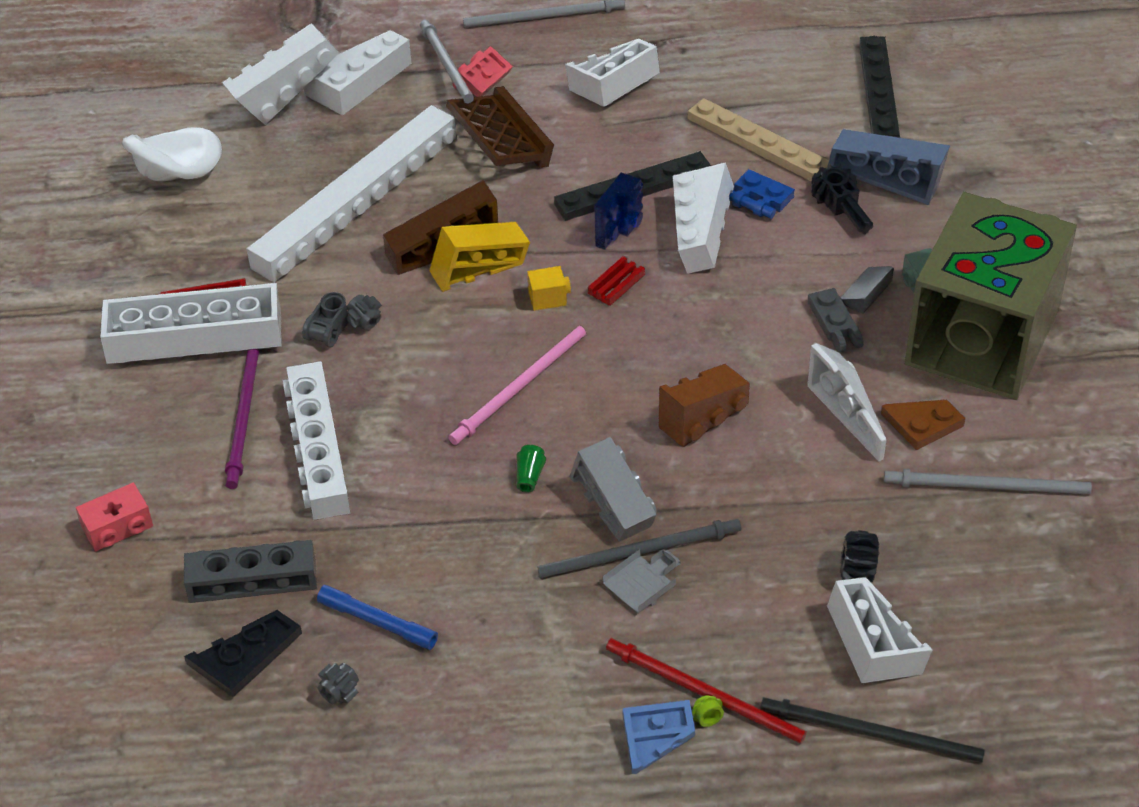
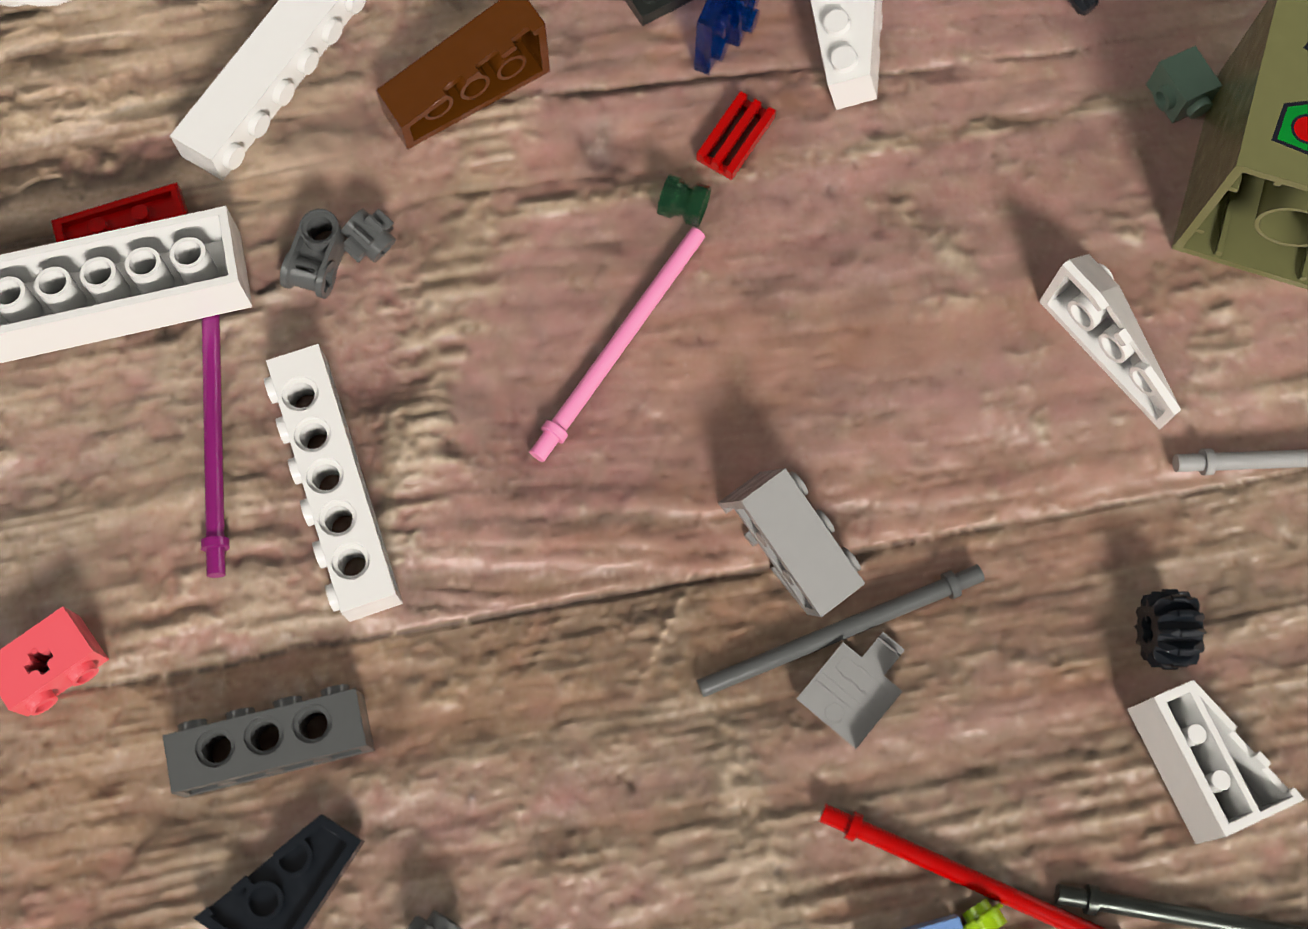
camera: 10 degrees left, 25 degrees up
blue piece [317,585,438,650] -> none
yellow wedge [429,222,530,292] -> none
green cone [516,445,546,492] -> none
yellow brick [527,266,571,311] -> none
dark orange wedge [659,364,750,447] -> none
dark grey hinge [808,288,864,353] -> none
dark grey slope [840,266,894,314] -> none
dark orange wing [881,399,965,450] -> none
none -> clear green wheel [657,173,711,228]

